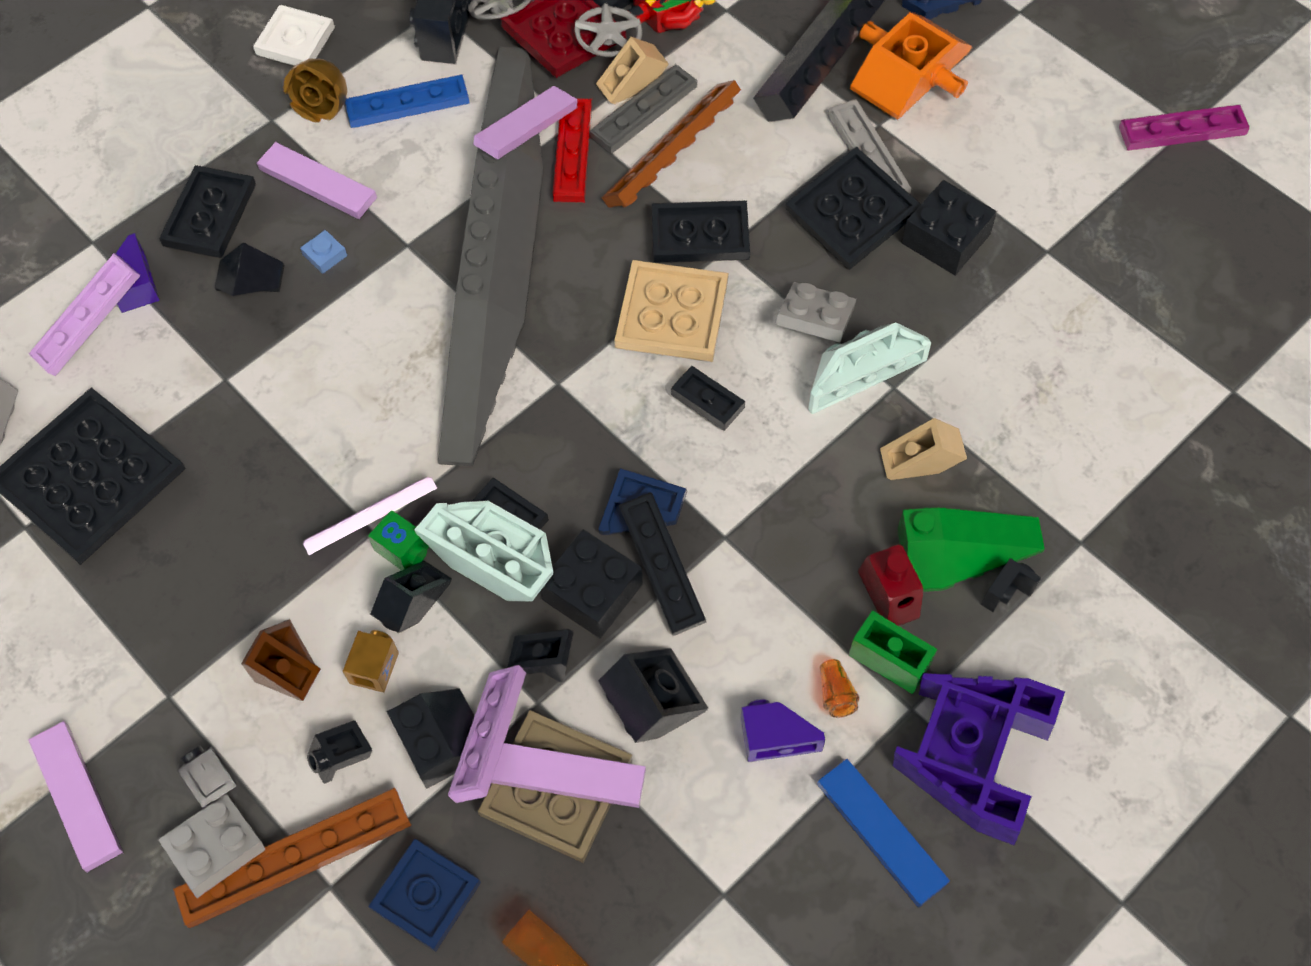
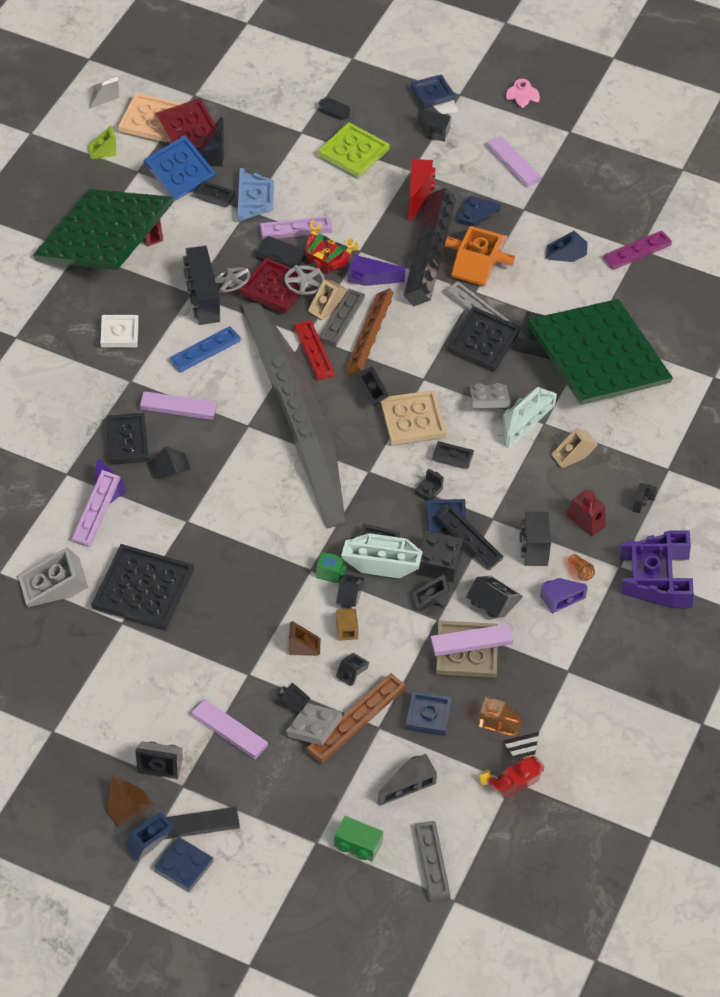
camera: 25 degrees left, 10 degrees down
pearl gold cylinder [283,59,347,122] -> none
medium blue plate [300,230,347,274] -> none
tile [303,477,437,555] -> none
black slope [386,688,475,789] -> none
lavender tile [448,665,526,803] -> none
lavender tile [473,86,577,159] -> none
black plate [652,200,750,263] -> none
blue tile [817,759,950,908] -> none
green brick [849,610,938,694] -> none
green wedge [898,507,1045,592] -> none
none -> dark purple slope [348,255,406,286]
none -> black slope [356,366,389,406]
none -> black bracket [414,469,444,501]
none -> black brick [519,512,551,566]
none -> dark green plate [527,299,673,405]
none -> dark blue slope [546,231,588,262]

